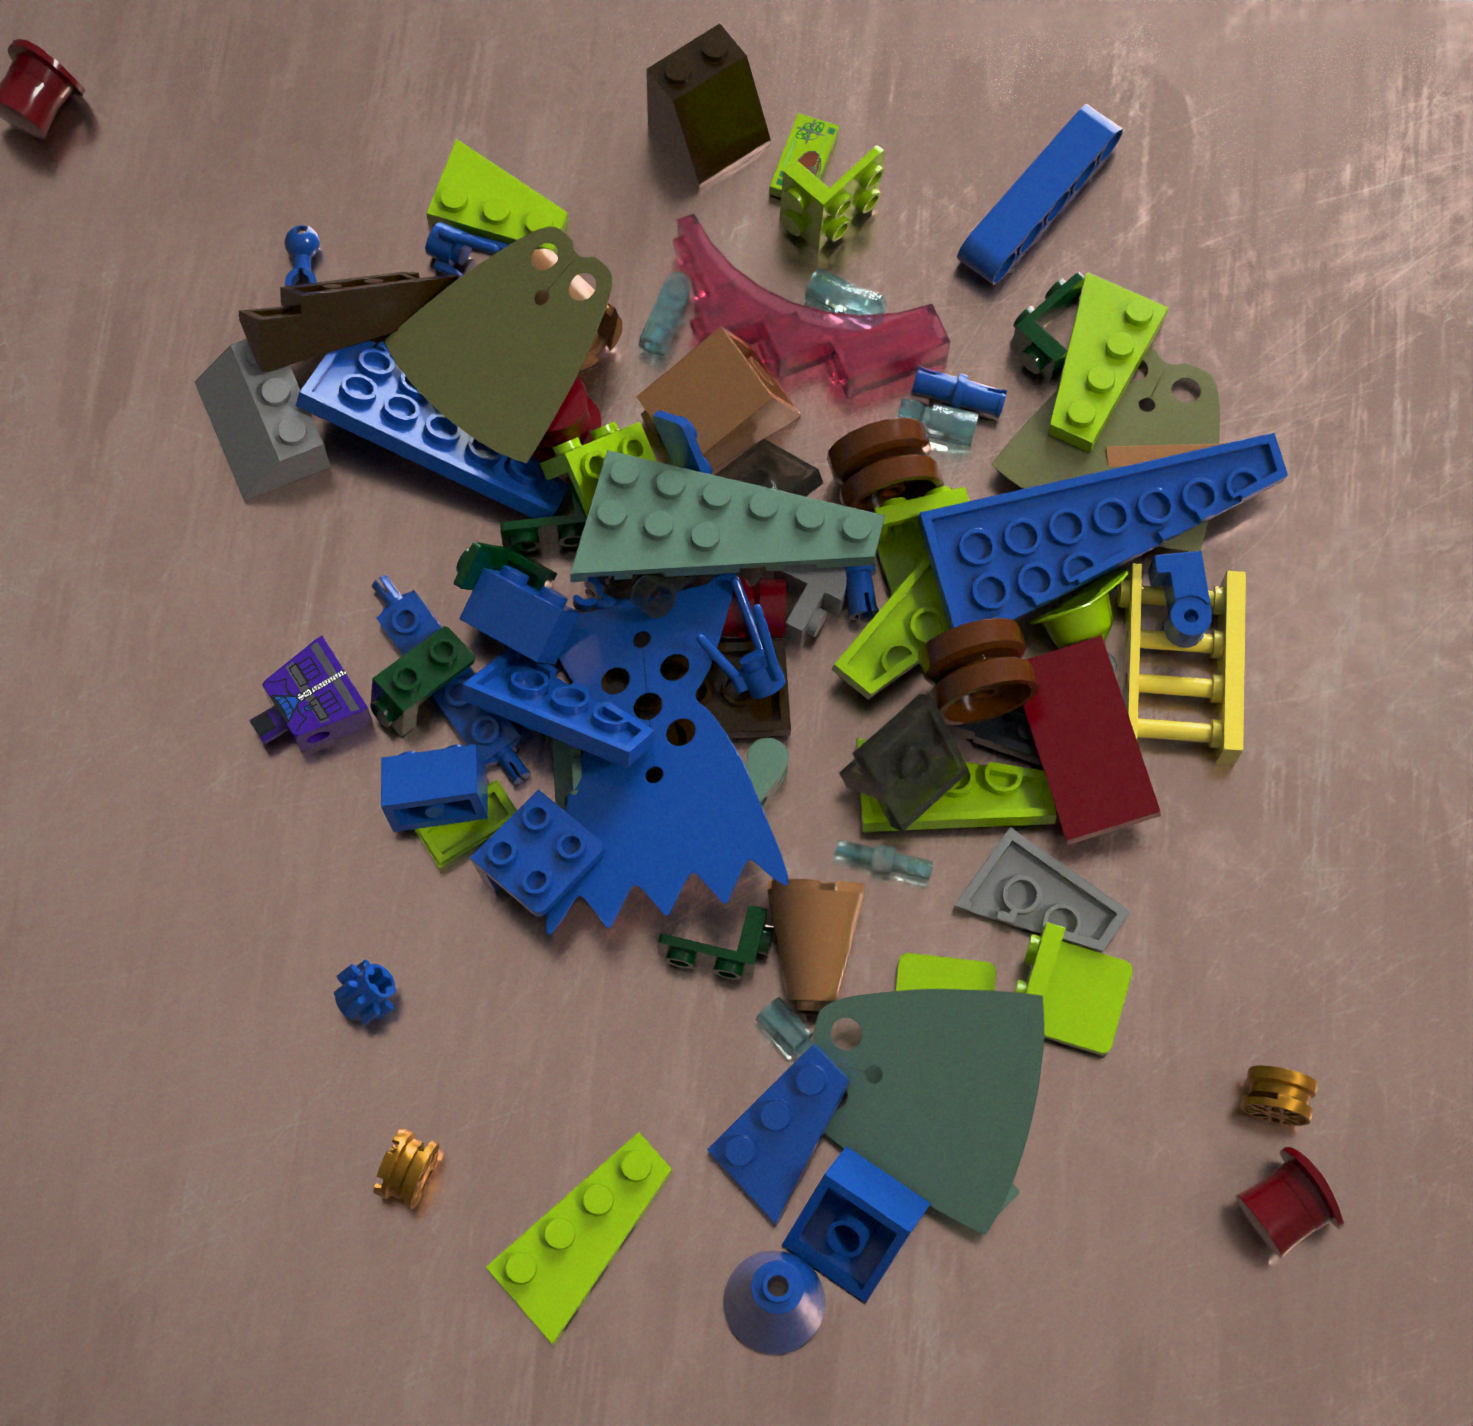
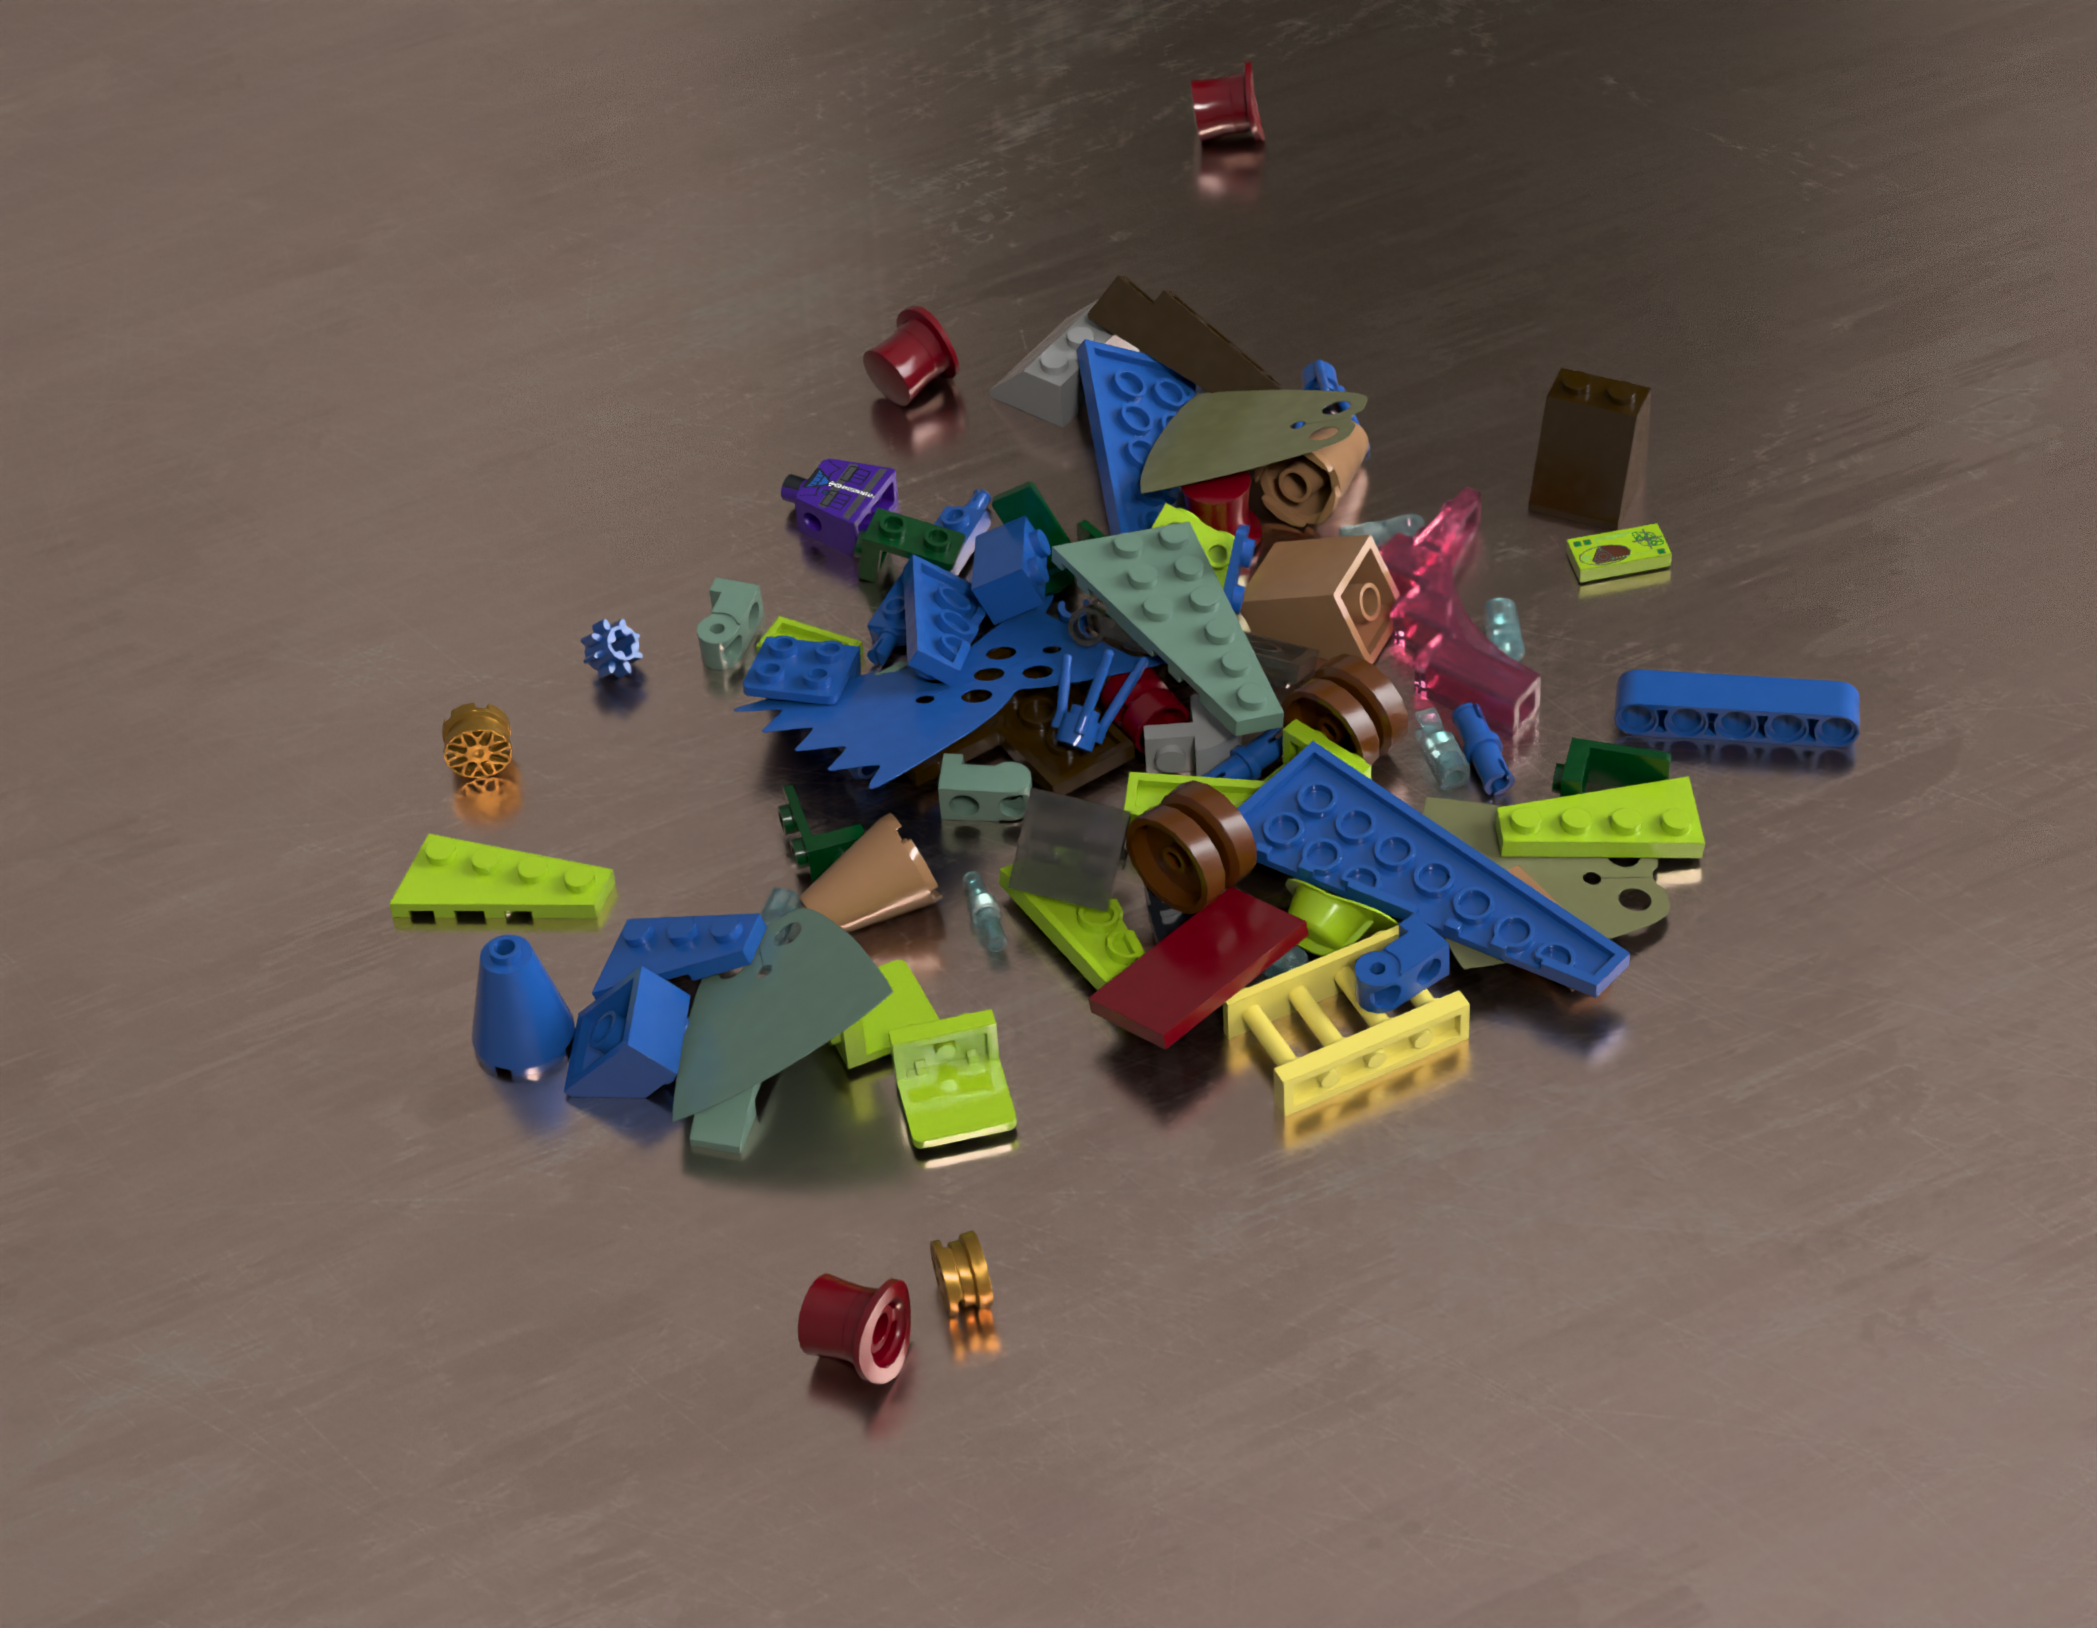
camera: 65 degrees right, 25 degrees down
blue arm [284,225,320,286] -> none
blue brick [381,744,488,832] -> none
lime wing [426,139,569,254] -> none
lime bracket [780,145,885,250] -> none
light grey wing [954,827,1131,953] -> none
none -> sand green leg [697,577,765,670]
none -> dark red piece [863,305,960,406]

